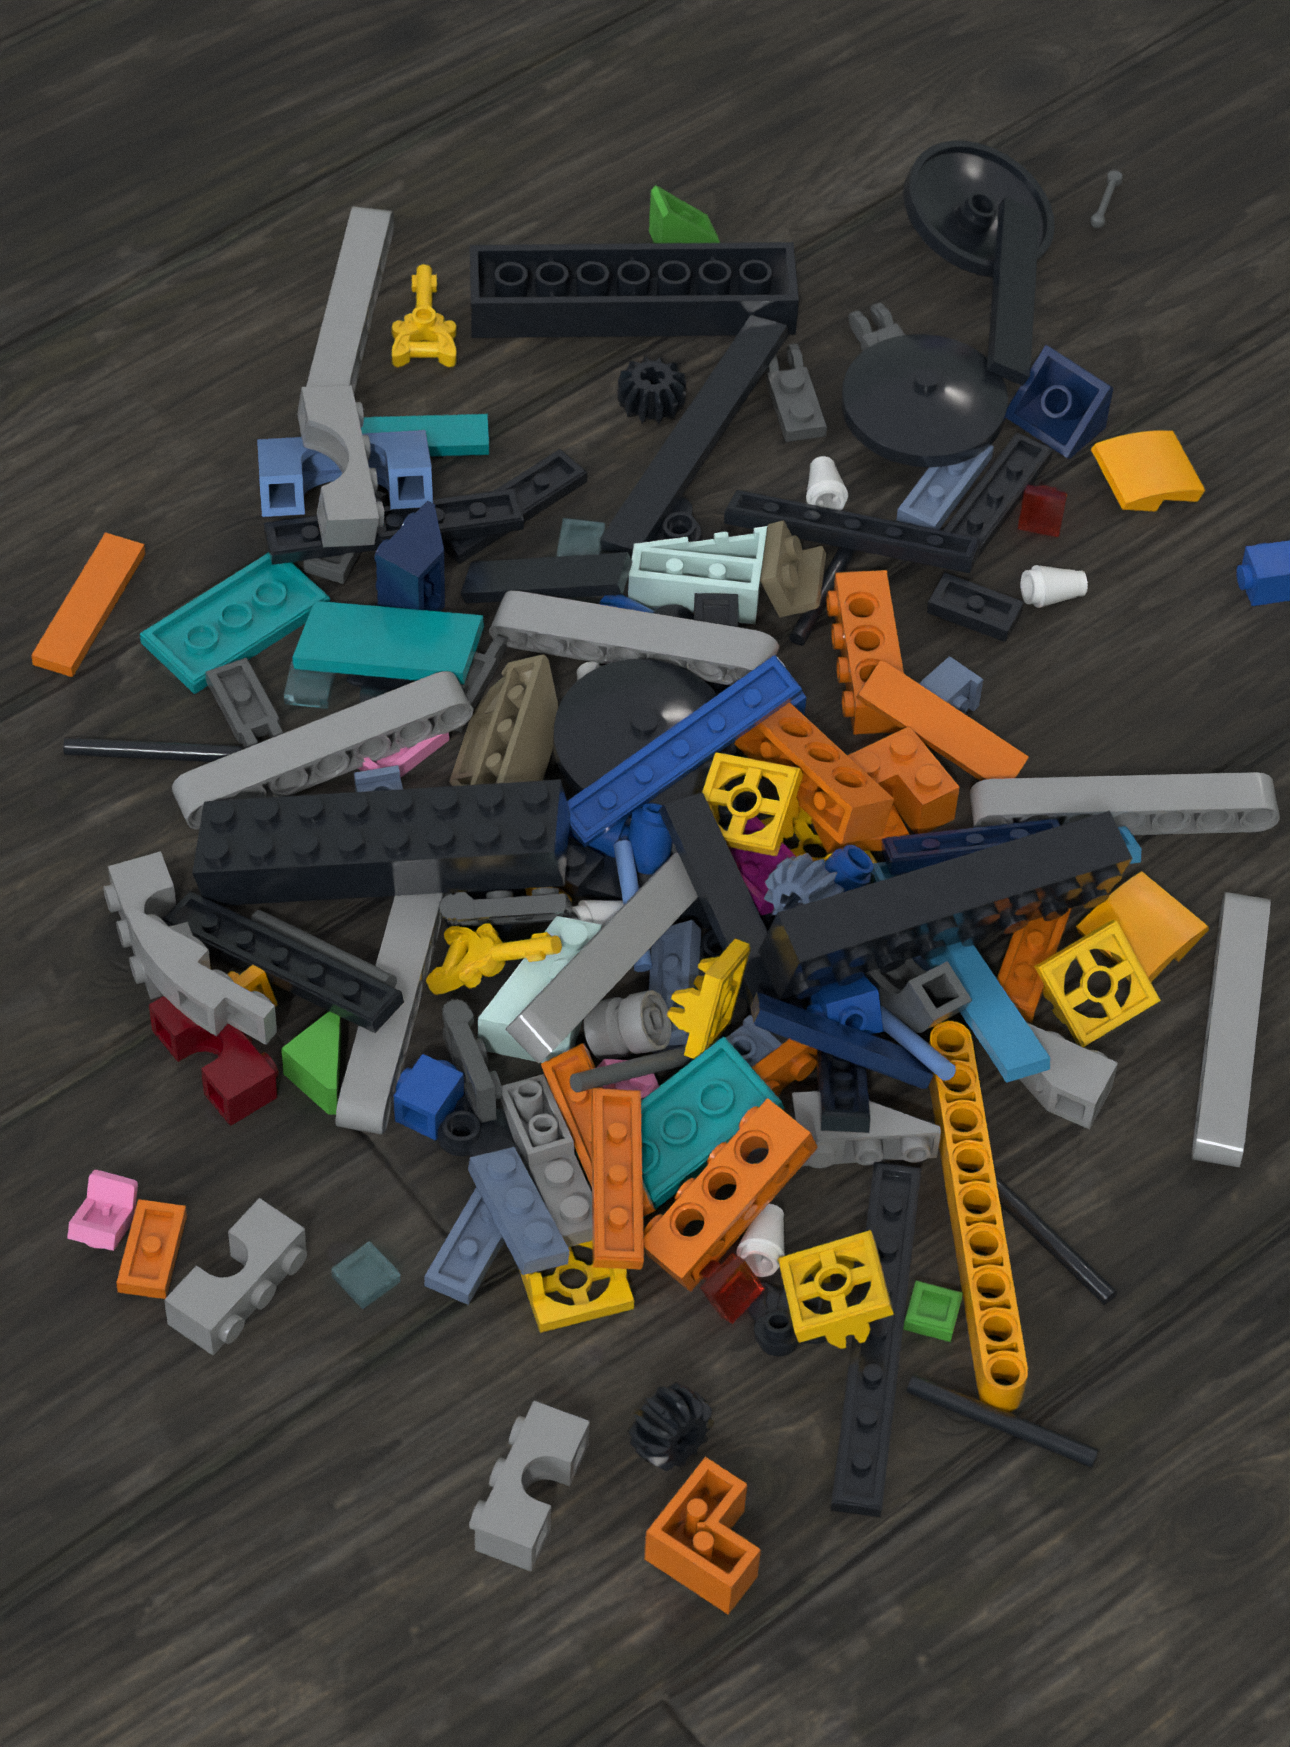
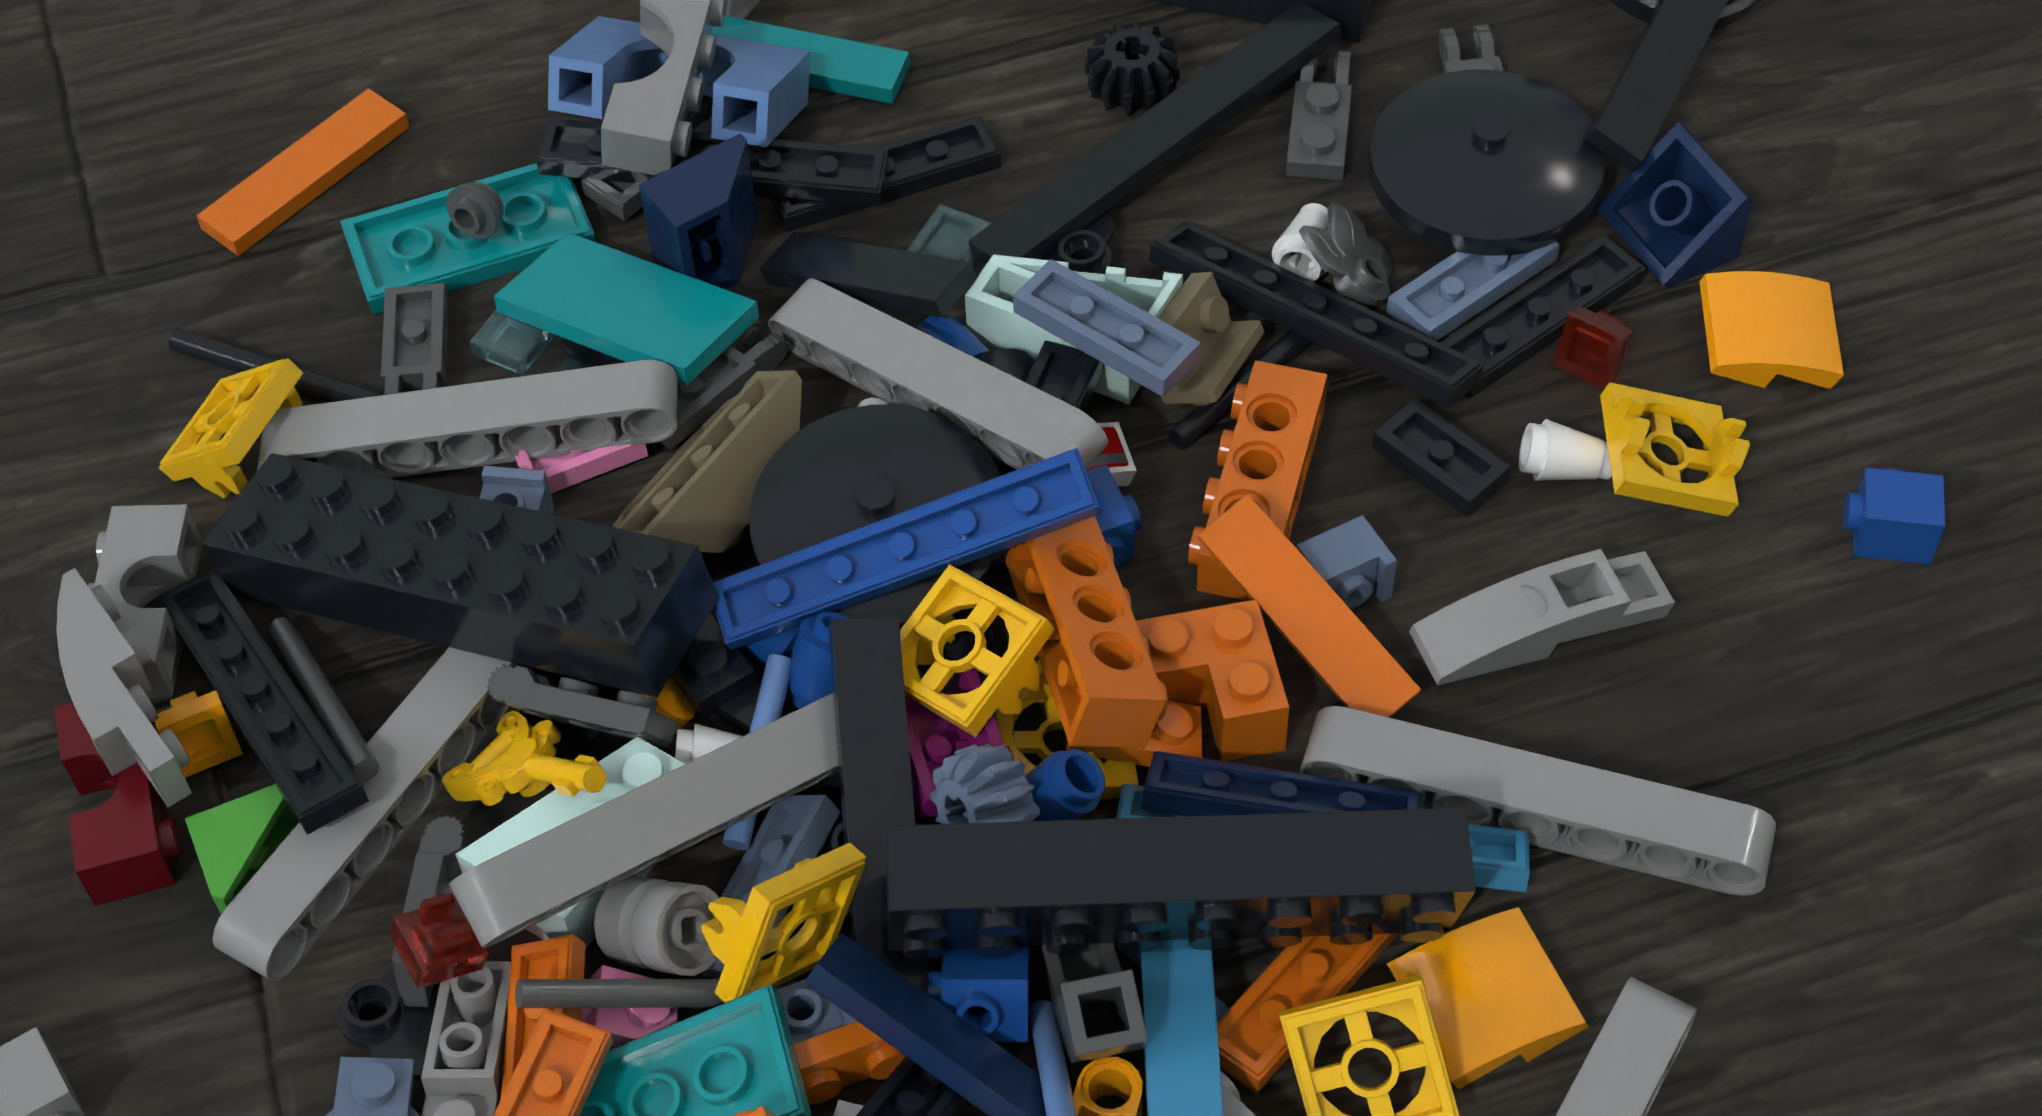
camera: 25 degrees right, 0 degrees up
blue brick [394,1054,464,1141] -> none
none -> yellow piece [159,358,303,498]
none -> clear red tile [388,892,488,989]
none -> dark grey plate [446,182,504,239]
none -> sand blue plate [1013,259,1201,397]
none -> flat silver plate [1299,203,1392,308]
none -> light grey slope [1409,549,1675,685]
none -> yellow piece [1600,382,1750,517]

